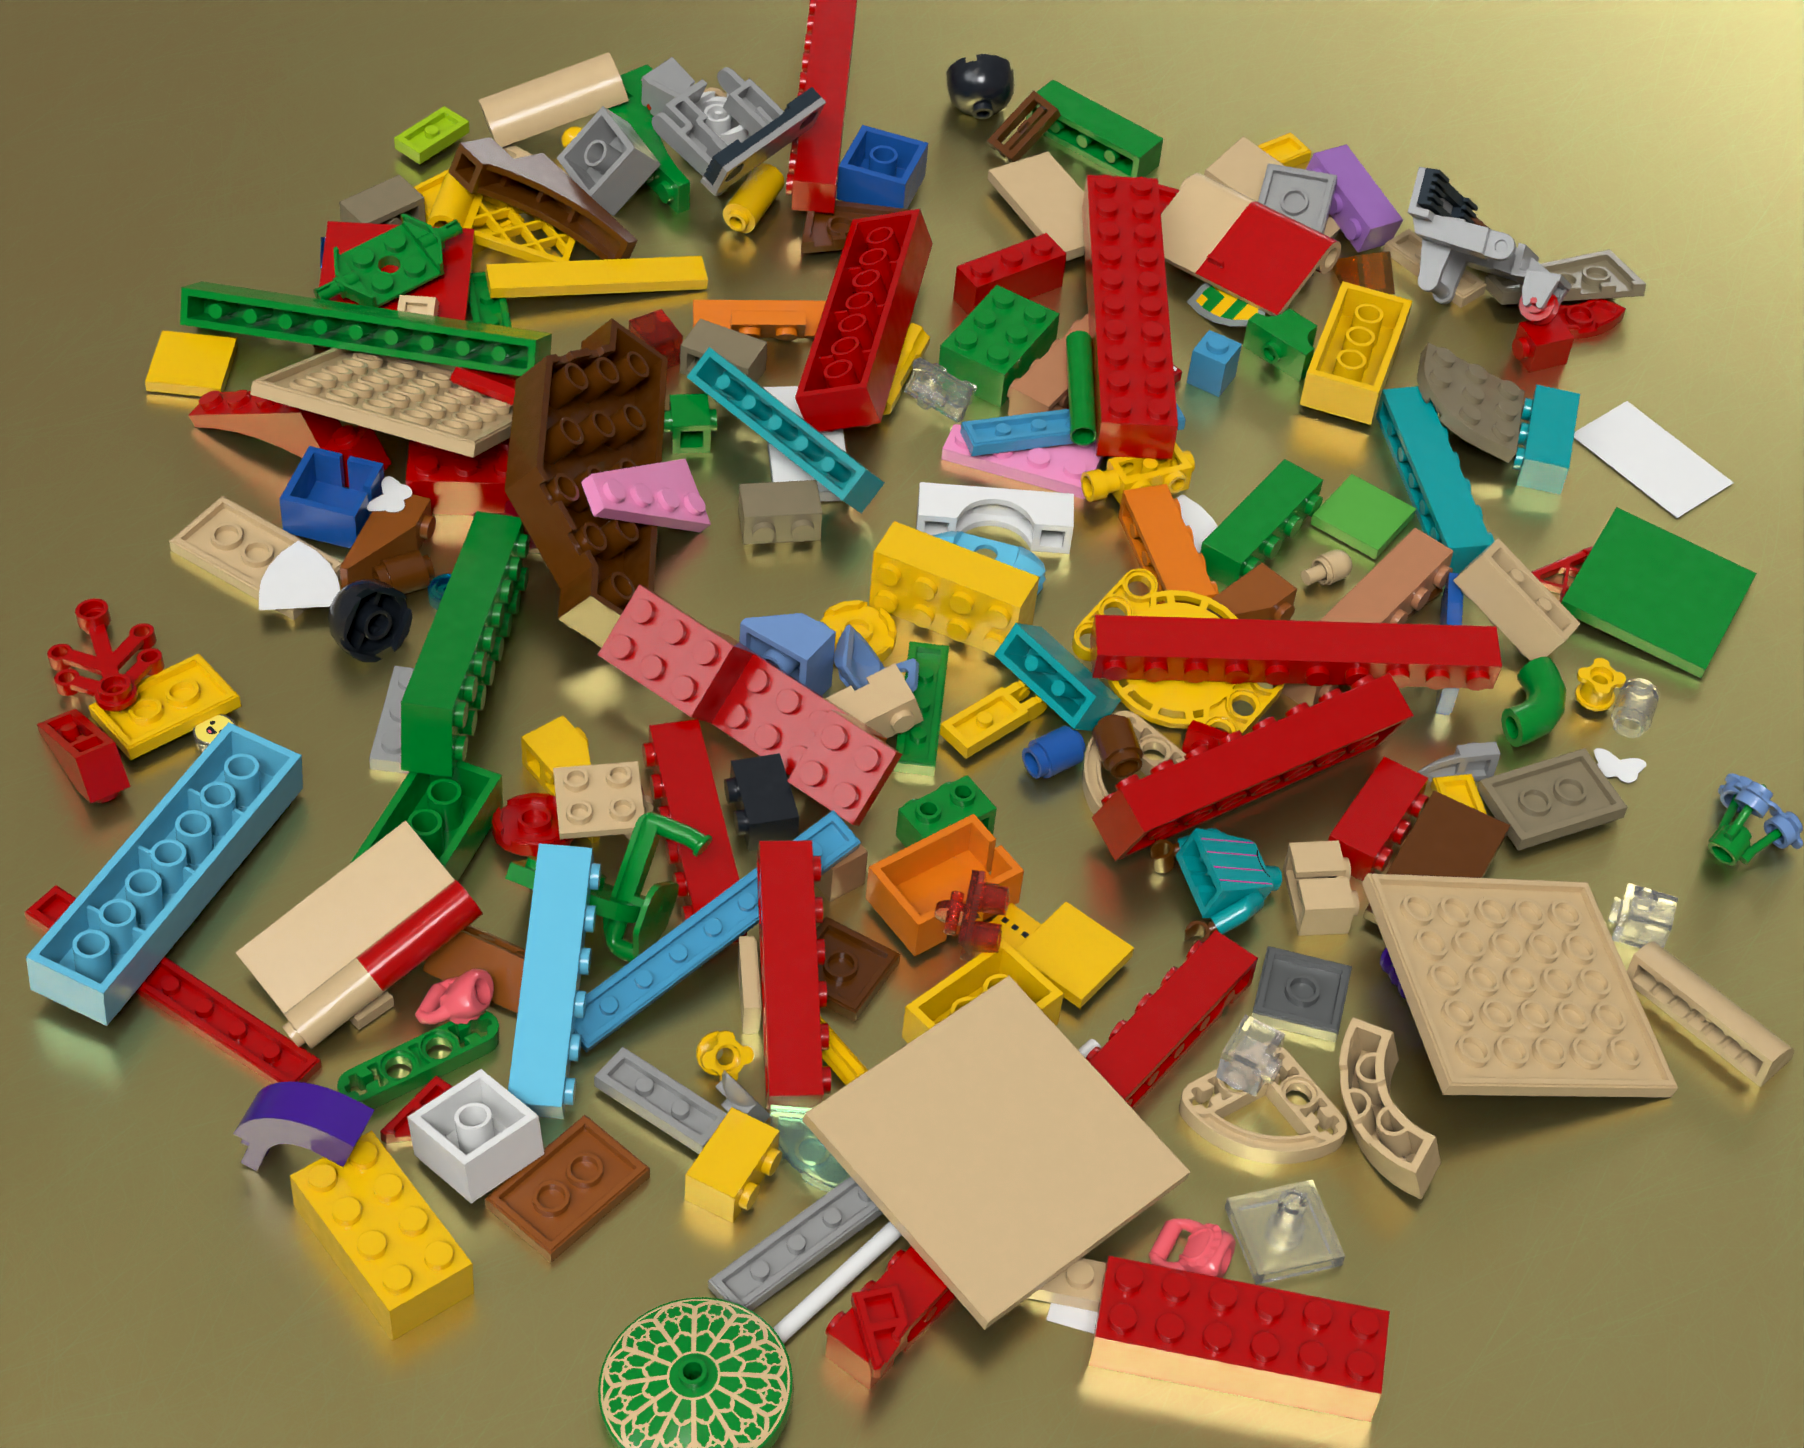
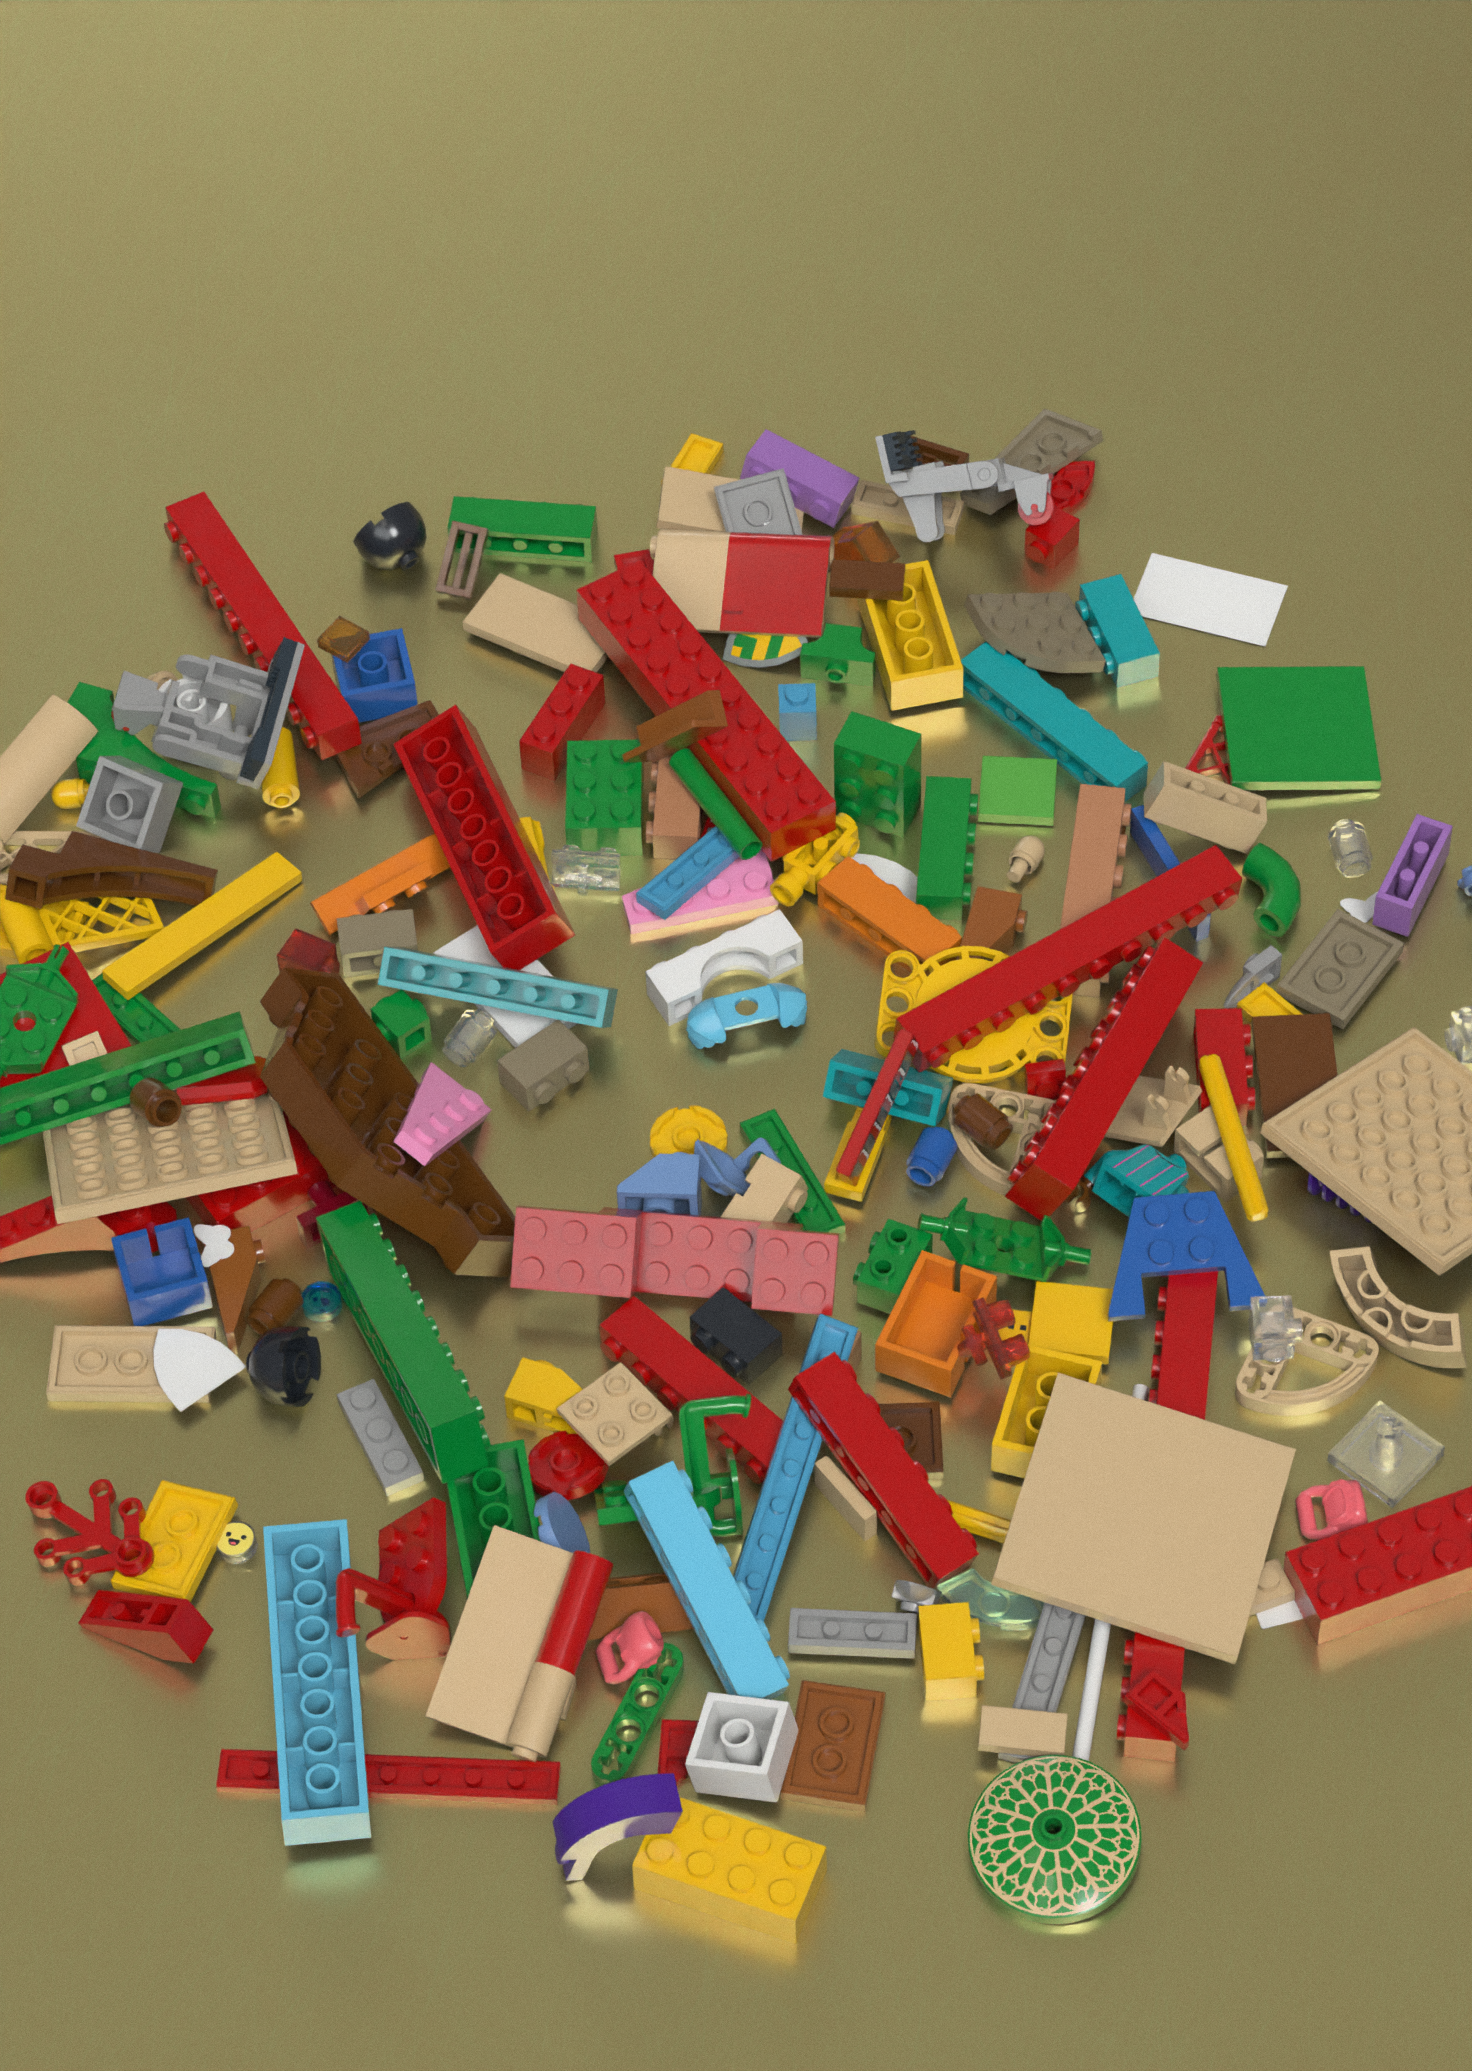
camera: 25 degrees left, 5 degrees up
yellow brick [696,1030,754,1081] -> none
yellow brick [869,521,1039,656] -> none
dark grey tile [1250,946,1352,1043] -> none
yellow brick [1575,658,1626,711] -> none
none -> reddish brown brick [130,1078,182,1127]
none -> clear orange tile [317,616,370,663]
none -> red plate [335,1497,452,1660]
none -> clear brick [442,1009,497,1067]
none -> medium blue tile [534,1492,590,1553]
none -> dark orange panel [622,690,728,763]
none -> reddish brown tile [829,559,905,601]
none -> green brick [833,711,922,838]
none -> red tile [836,1029,919,1186]
none -> green plate [917,1197,1092,1282]
none -> tan tile [978,1705,1068,1757]
none -> tan plate [1104,1065,1202,1147]
none -> blue wing [1108,1191,1267,1322]
none -> yellow axle [1199,1054,1268,1222]
none -> medium lavender brick [1372,814,1453,937]

